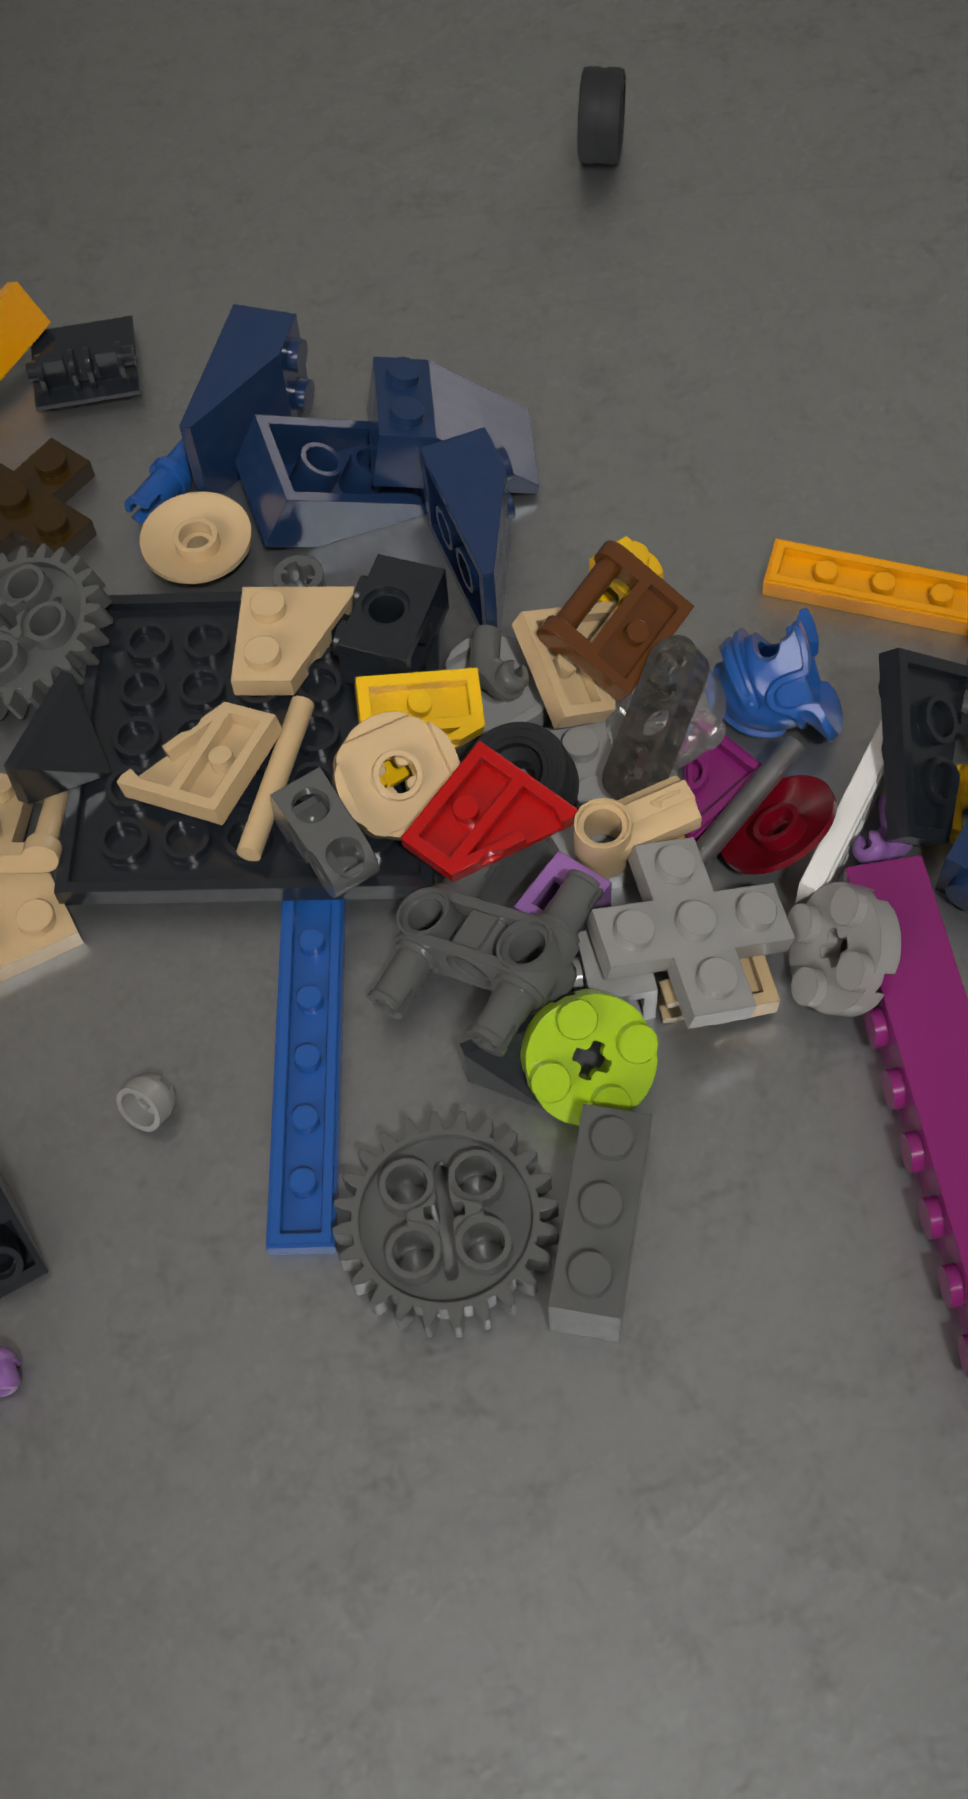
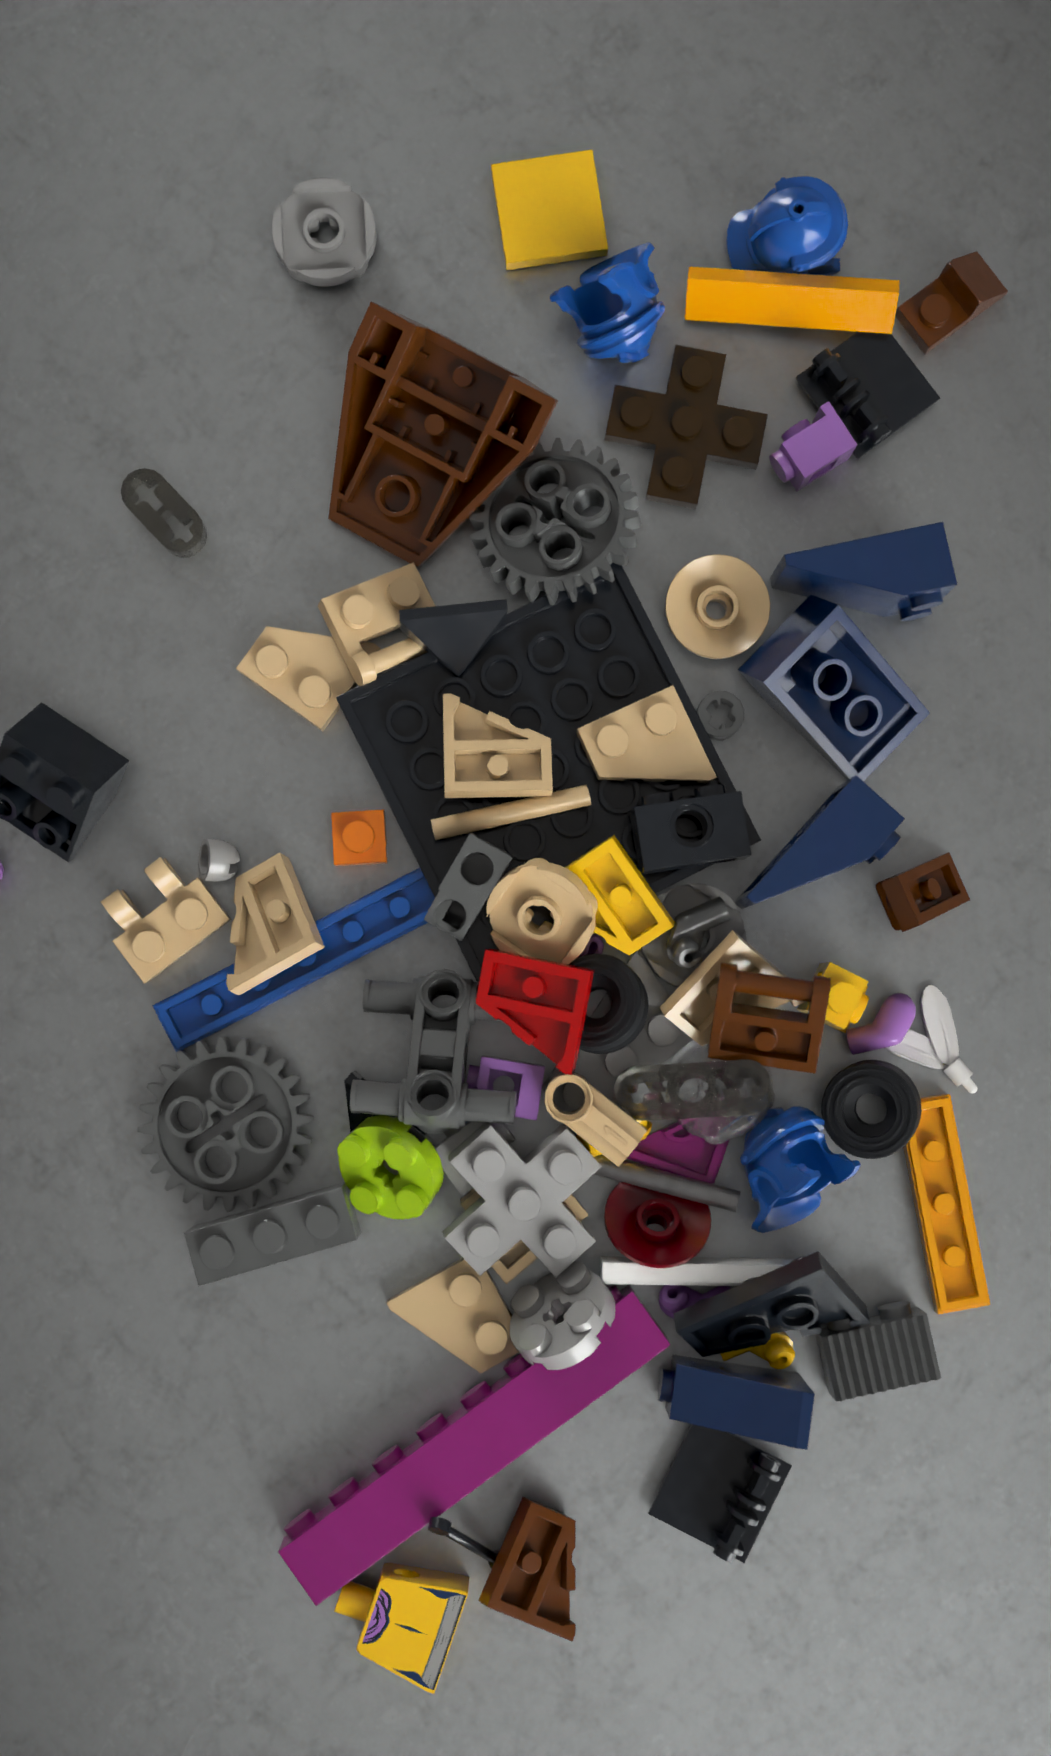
camera: 50 degrees right, 25 degrees up
blue pin [124,439,193,525] -> none
dark blue slope [367,356,540,494] -> none
none -> tan plate [101,857,232,983]
none -> tan wing [226,852,325,996]
none -> orange plate [331,809,388,866]
none -> tan wing [386,1258,519,1373]
none -> medium lavender brick [769,401,857,492]
none -> black tyre [821,1060,921,1159]
none -> medium lavender arm [846,993,916,1055]
none -> reddish brown slope [876,852,970,932]
none -> white piece [885,985,978,1094]
none -> reddish brown slope [895,251,1008,354]

